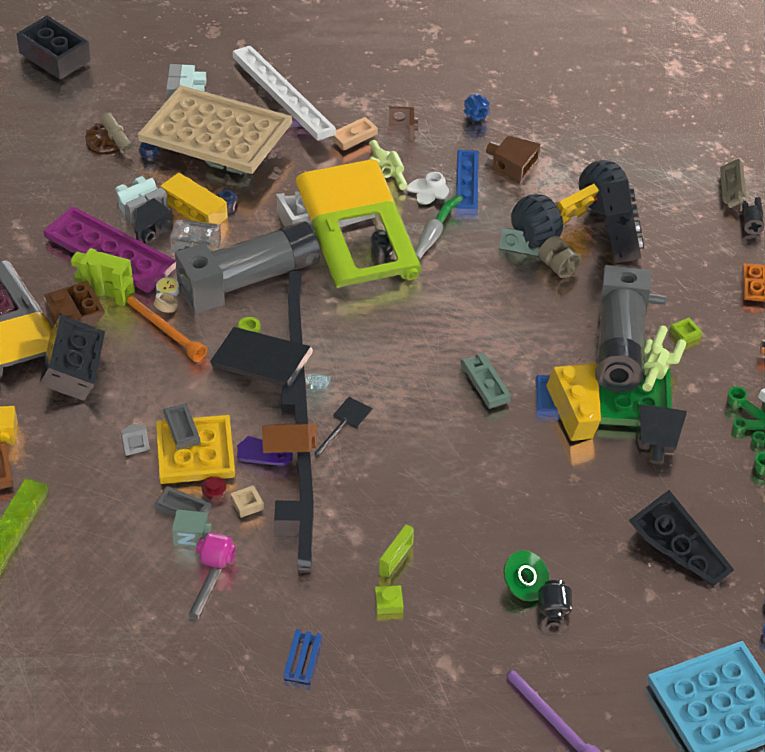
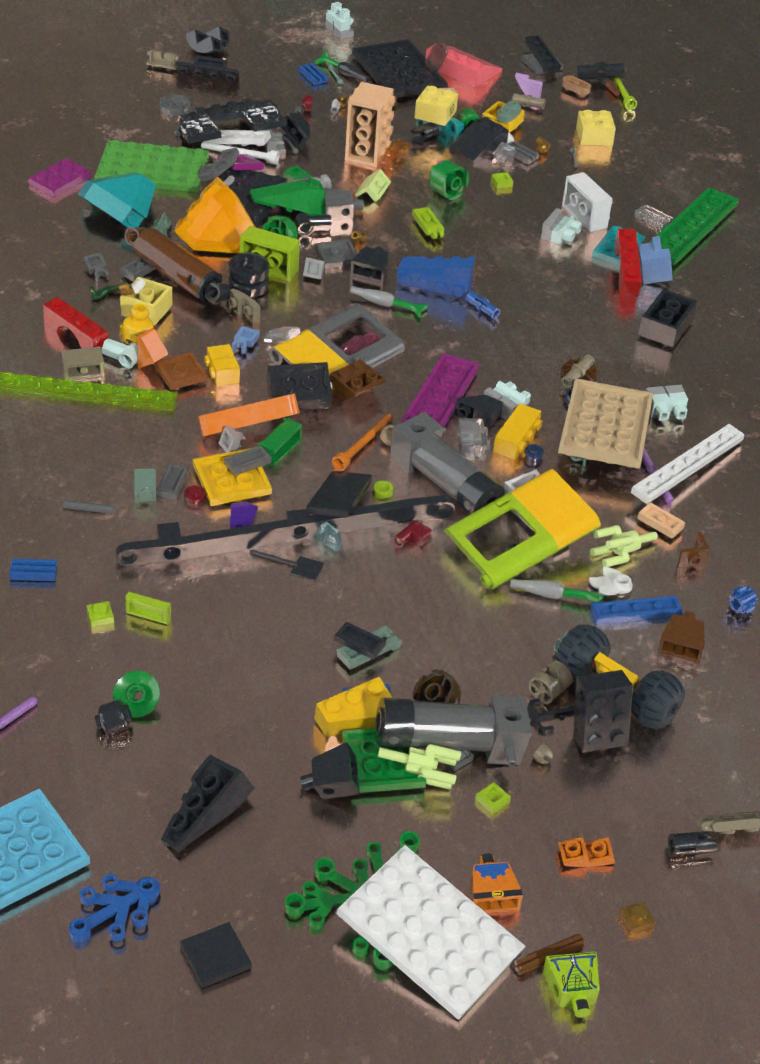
camera: 75 degrees right, 5 degrees down
lime hips [71,248,135,307] -> none
dark pink head [196,532,236,569] -> none
tan plate [230,485,264,518] -> none
dark orange hinge [262,423,318,453] -> none
none -> orange beam [198,393,300,436]
none -> green window [258,417,302,466]
none -> black tile [334,621,386,660]
none -> dark red piece [393,520,432,548]
none -> dark brown cylinder [413,669,461,704]
none -> black piece [527,698,575,733]

